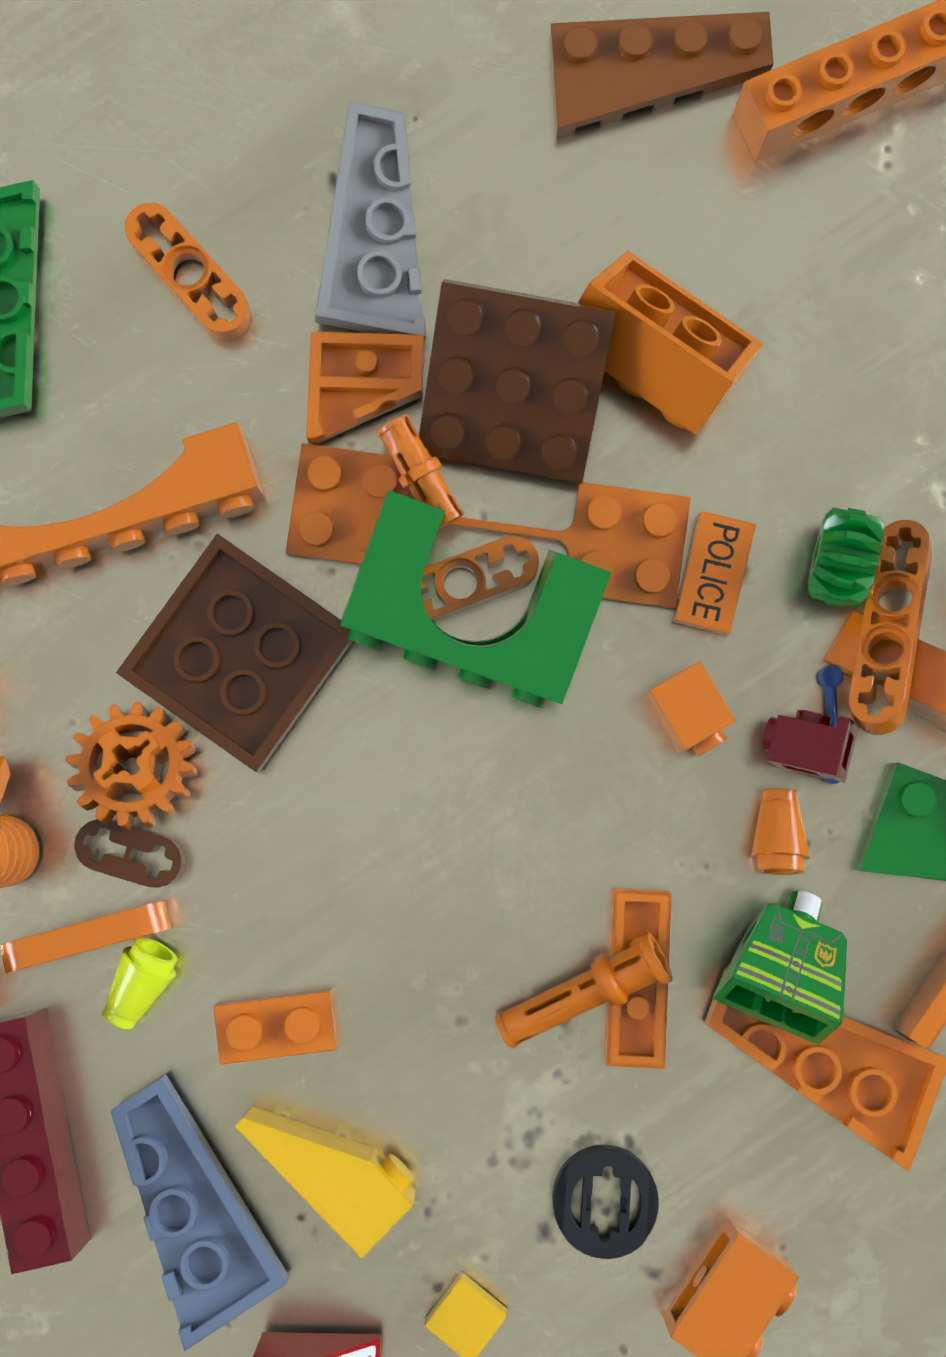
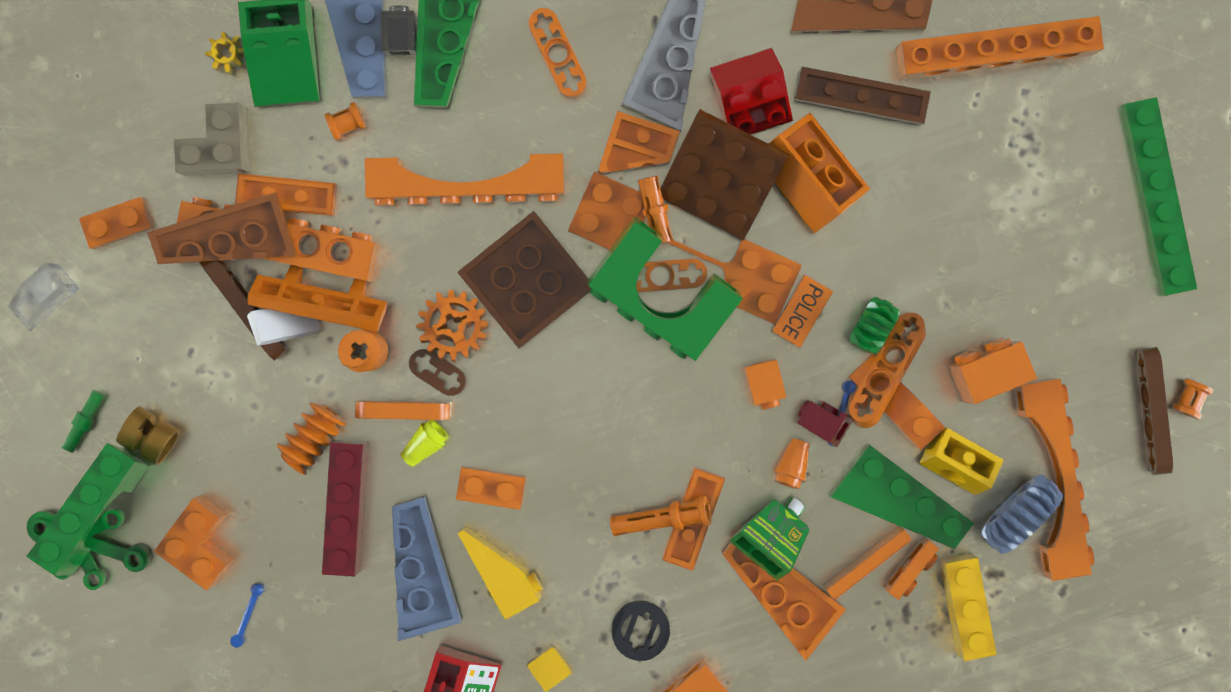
camera: 10 degrees right, 5 degrees up
none -> red slope [710,48,793,135]
none -> reddish brown plate [795,67,931,125]

